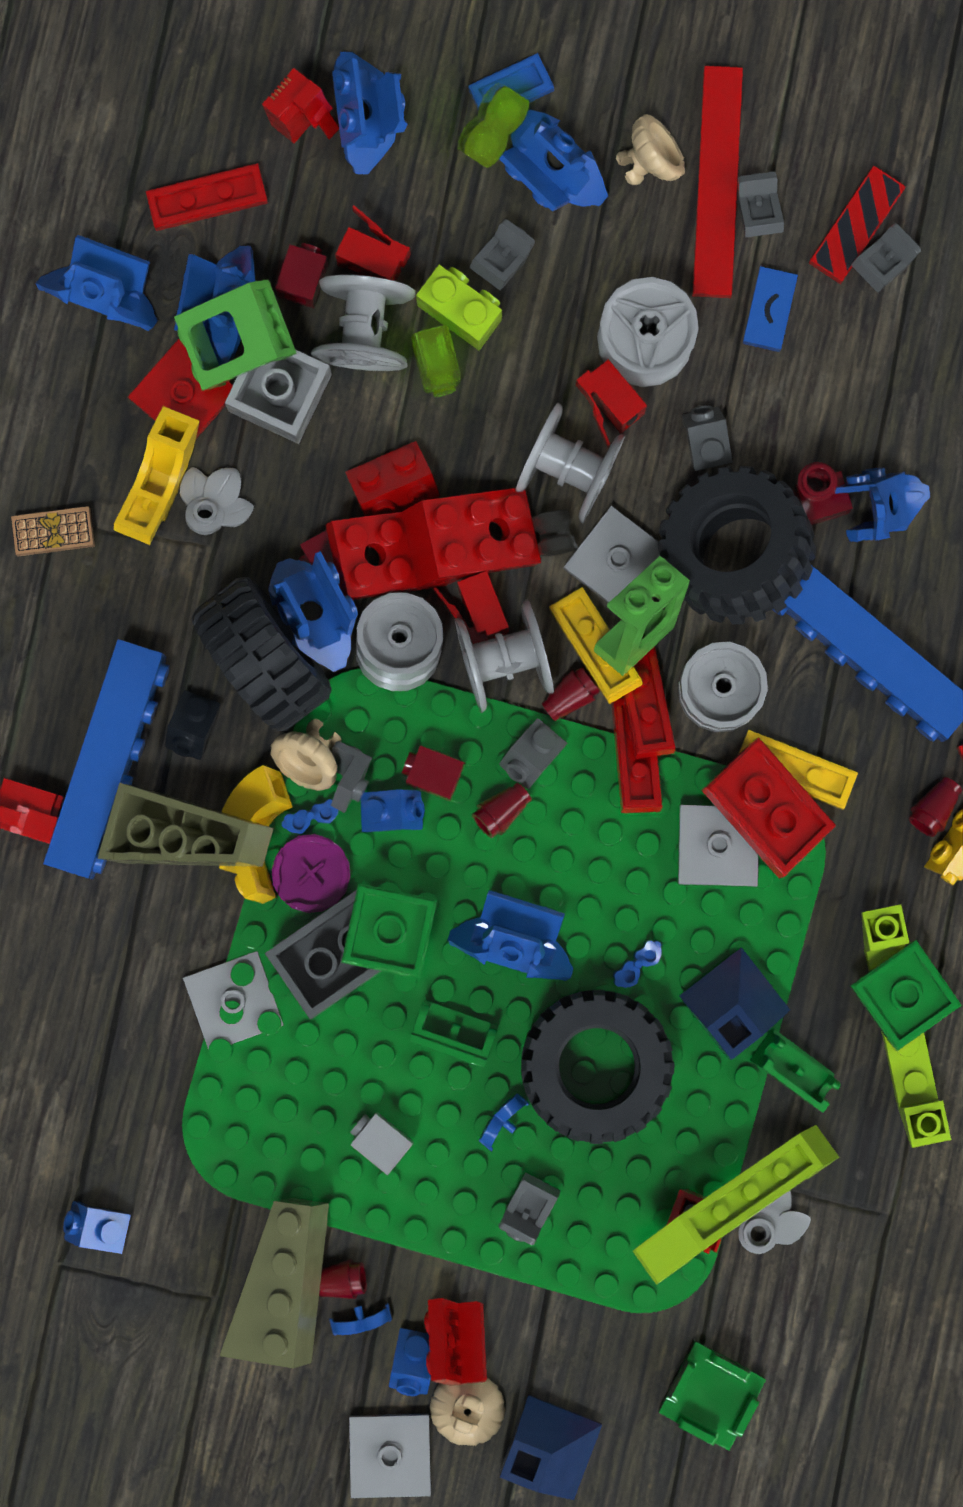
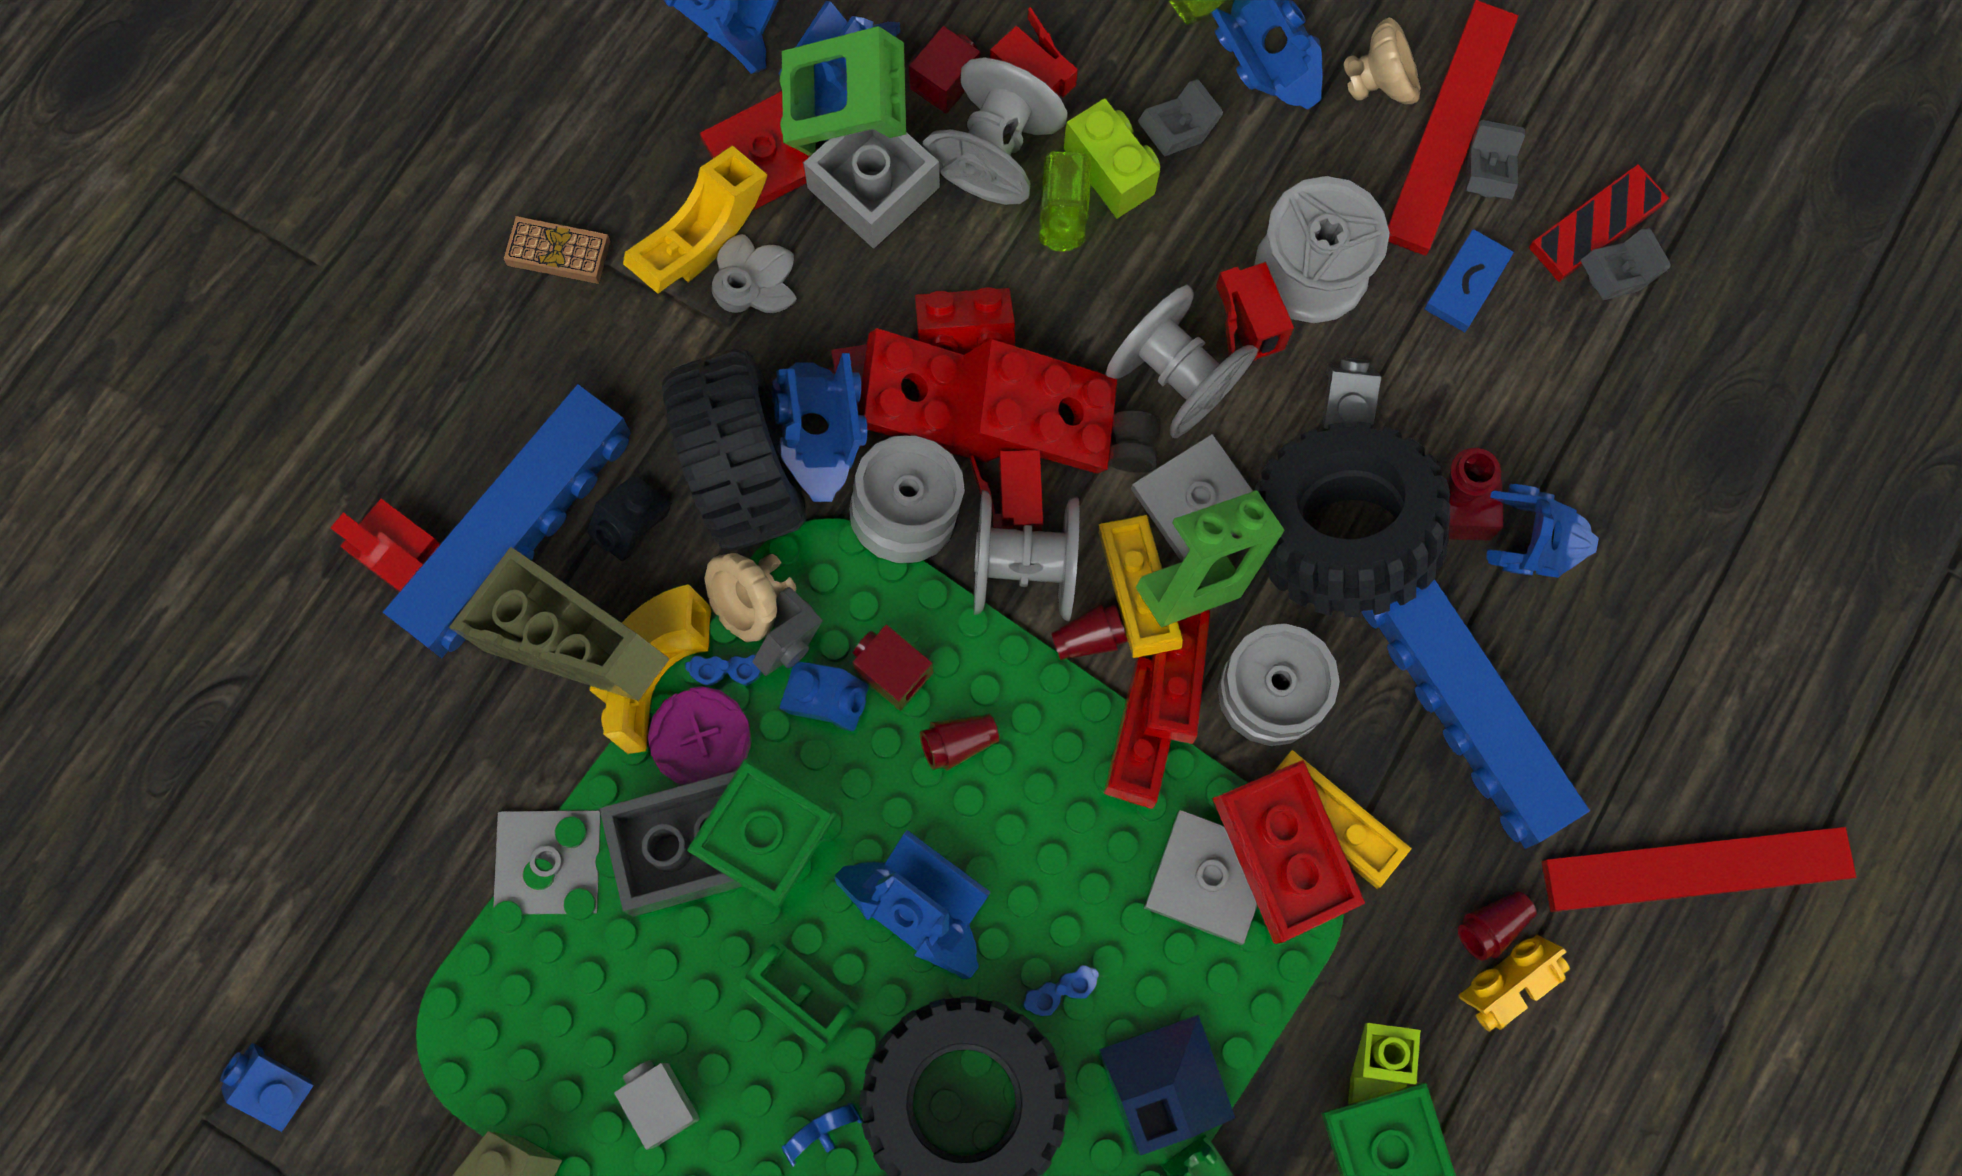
camera: 15 degrees right, 10 degrees down
dark grey bracket [499,718,568,789] -> none

